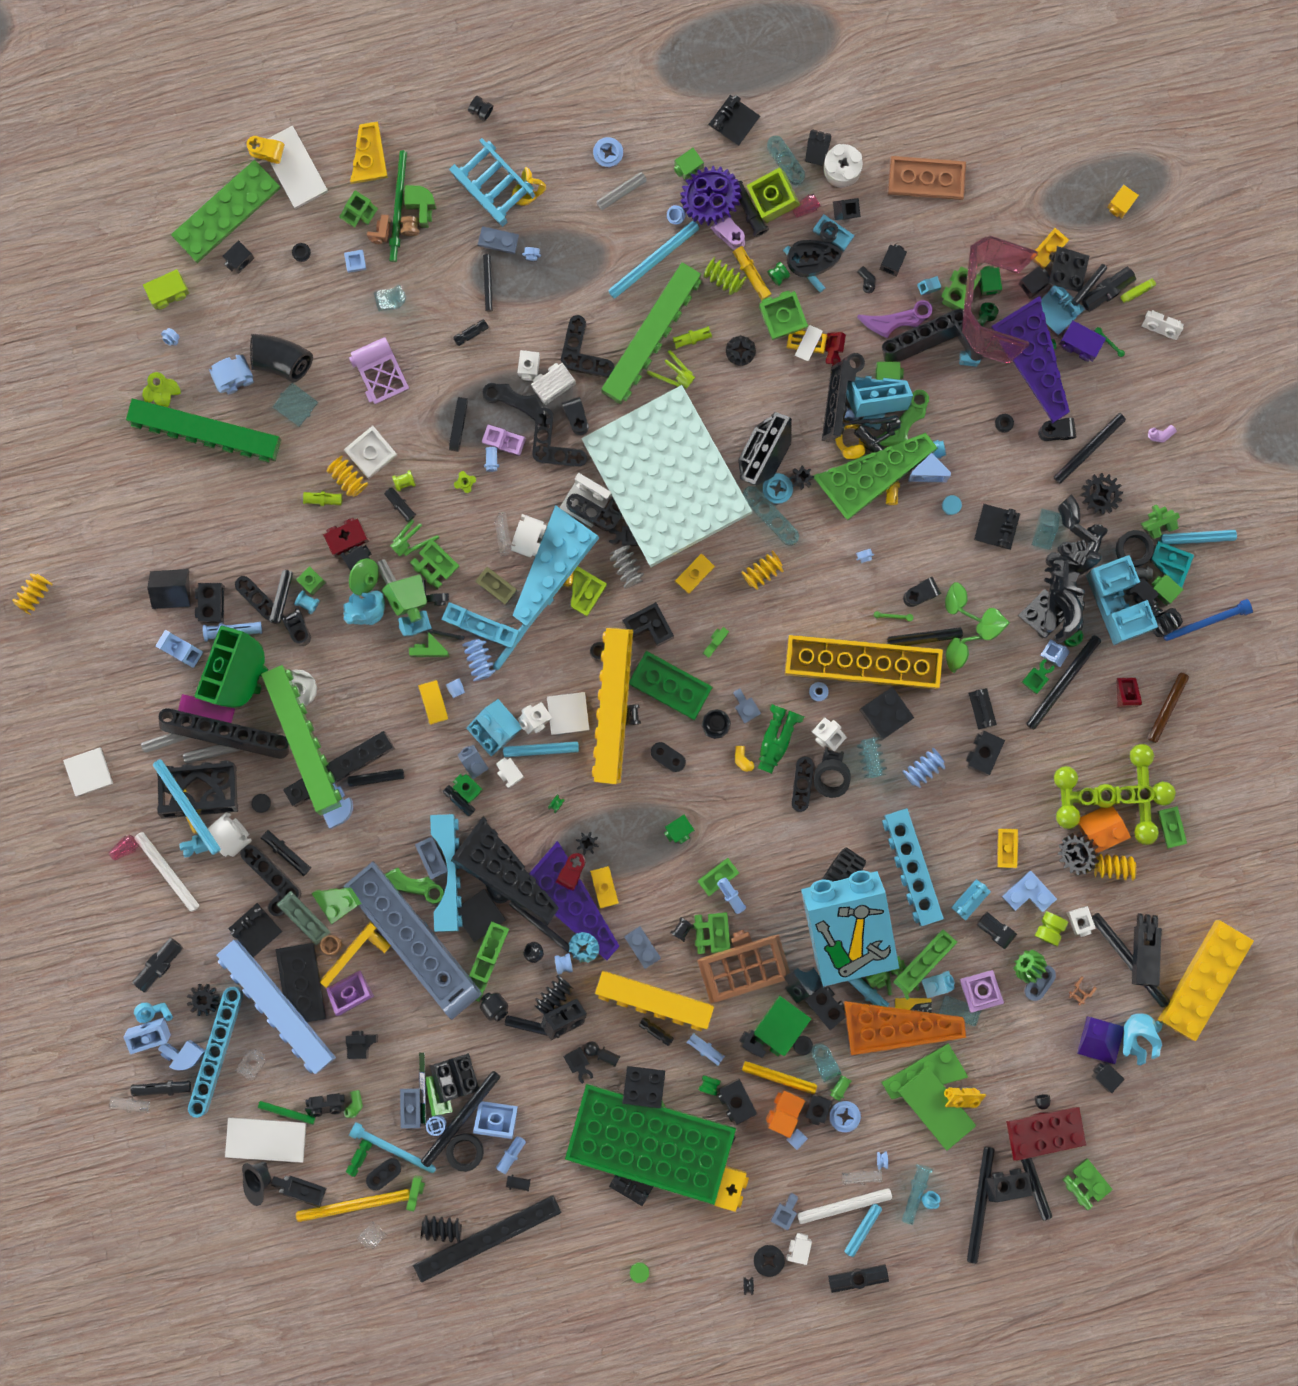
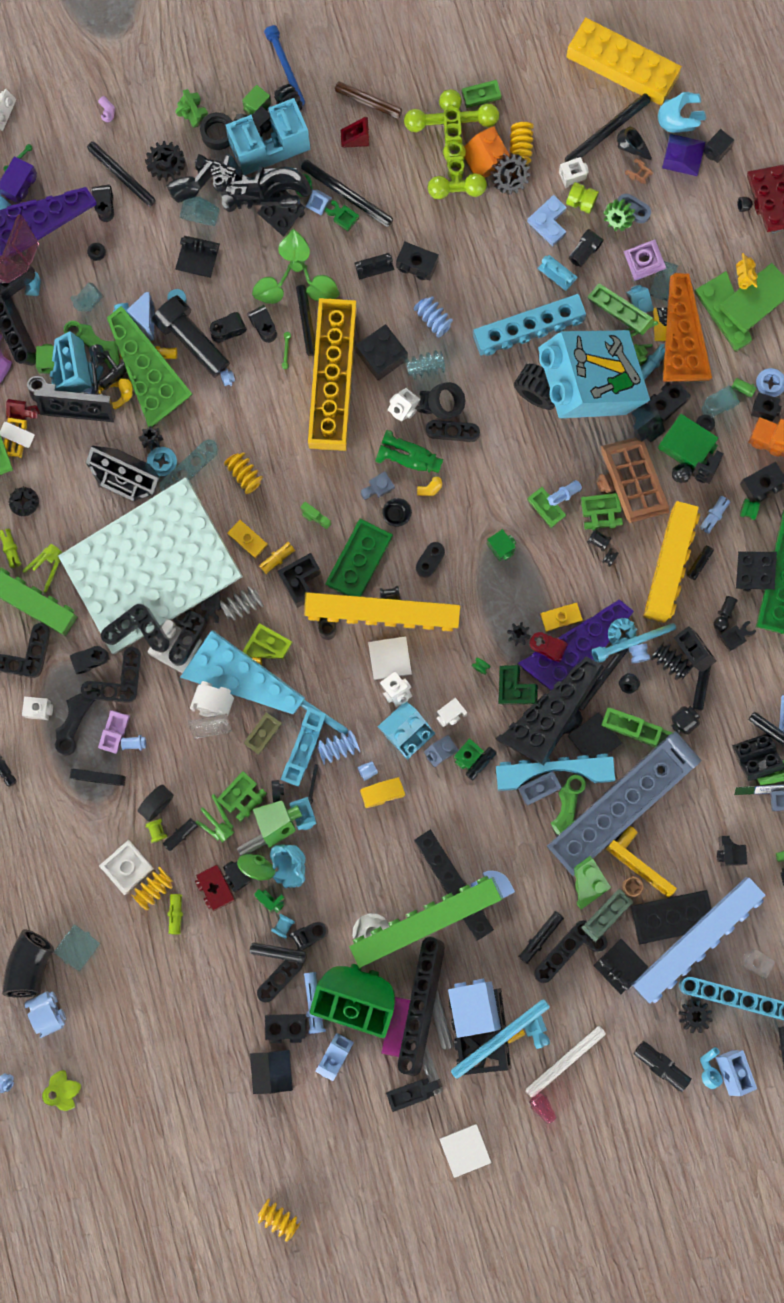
camera: 90 degrees left, 5 degrees down
green brick [126,398,281,463] -> none
light blue brick [158,1040,205,1070] -> none
white brick [208,812,252,857] -> none
black piece [251,794,271,813] -> none
bright green brick [296,566,326,596] -> none
medium lavender slope [326,970,374,1016] -> none
black axle [347,769,405,787] -> none
lavender piece [349,337,409,404] -> none
bright green slope [409,633,449,657] -> none
lime plate [454,471,476,493] -> none
medium azure axle [503,742,579,757] -> none
white brick [531,363,576,405] -> none
sand blue plate [624,926,661,969] -> none
yellow axle [742,1061,817,1094] -> none
light blue plate [809,682,828,701] -> none
yellow plate [997,829,1018,868] -> none
black hinge [1132,913,1162,987] -> none
teal wing [1151,541,1194,588] -> none
medium azure axle [1161,530,1237,545] -> none
none -> clear light blue bracket [70,282,104,312]
none -> black beam [101,604,170,653]
none -> black tyre [138,784,174,822]
none -> black piece [151,295,230,378]
none -> black piece [210,312,247,343]
none -> green bracket [253,889,286,913]
none -> yellow pin [259,542,296,574]
none -> black hinge [386,1078,443,1112]
none -> light blue brick [448,978,501,1038]
none -> dark green plate [498,665,538,705]
none -> medium azure piece [592,623,677,663]
none -> black bush [602,548,619,567]
none -> black piece [617,126,652,160]
none -> black piece [672,463,693,483]

